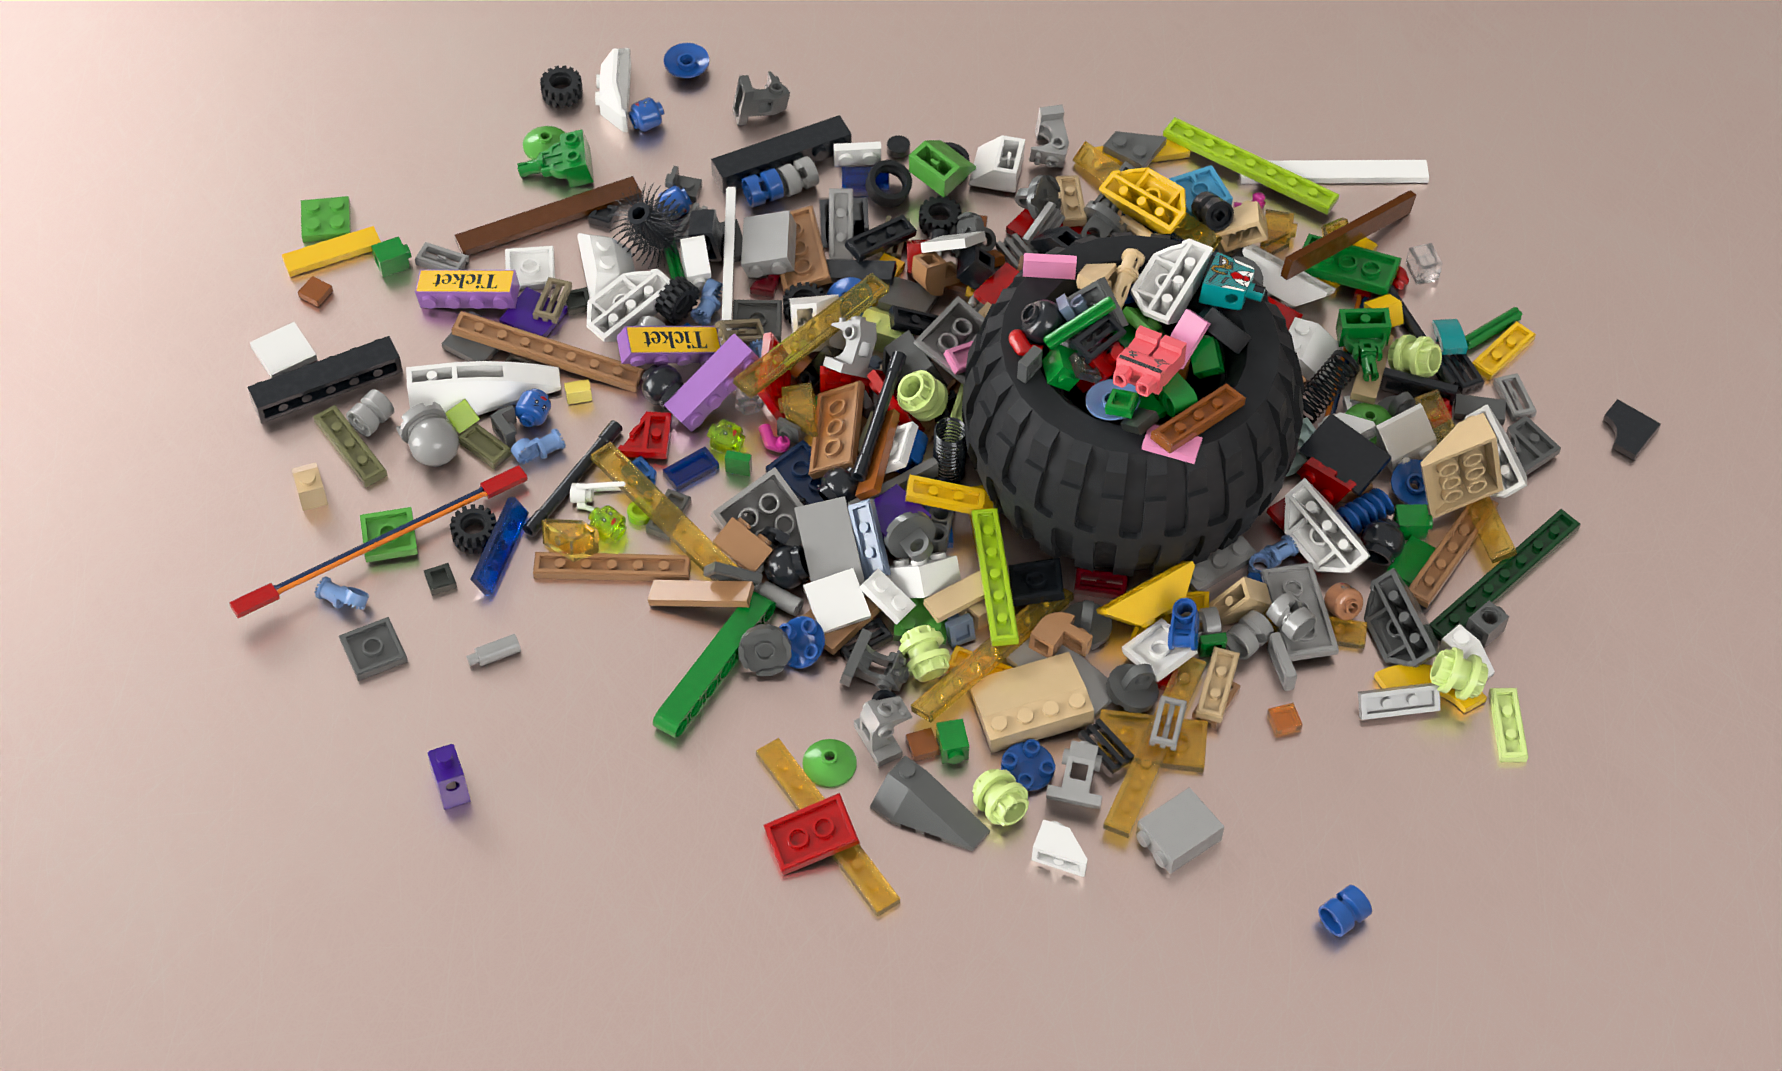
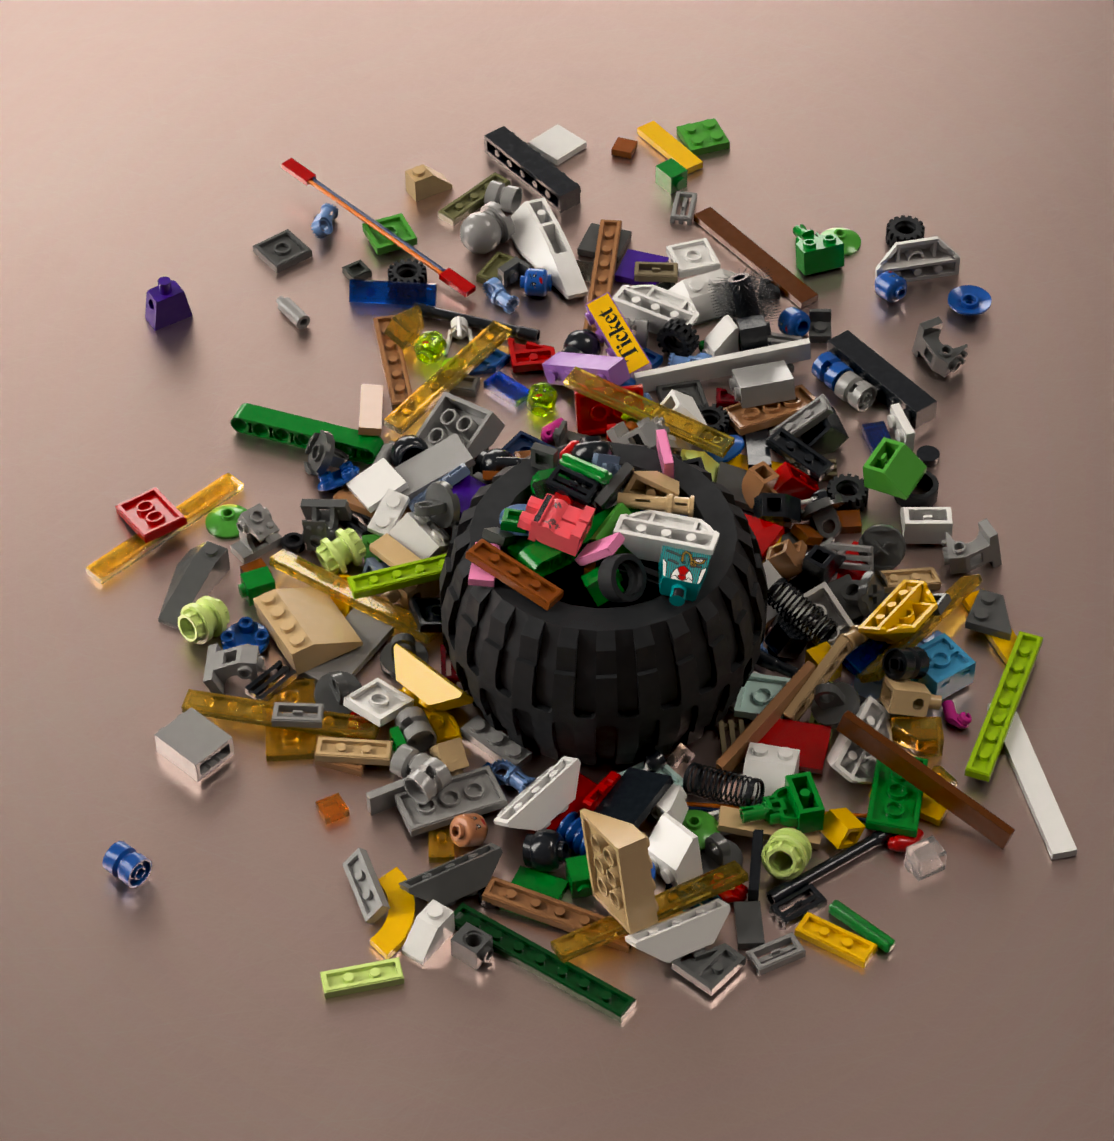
camera: 80 degrees right, 10 degrees down
brick [415,270,520,309] -> none
lime tile [445,399,480,434] -> none
light yellow slope [564,379,592,405] -> none
dark grey tile [703,561,762,586] -> none
medium nougat brick [712,517,773,572] -> none
dark tan tile [715,318,765,345] -> none
green tile [725,450,752,477] -> none
black tile [761,526,790,547] -> none
clear yellow slope [778,383,818,437] -> none
black tyre [865,159,912,208] -> none
white tile [920,231,986,253] -> none
medium nougat brick [1029,612,1093,658] -> none
white slope [1032,820,1088,877] -> none
blue piece [1168,598,1200,651] -> none
yellowish green piece [1430,647,1488,700] -> none
teal slope [1432,319,1468,355] -> none
black tile [1603,399,1661,460] -> none

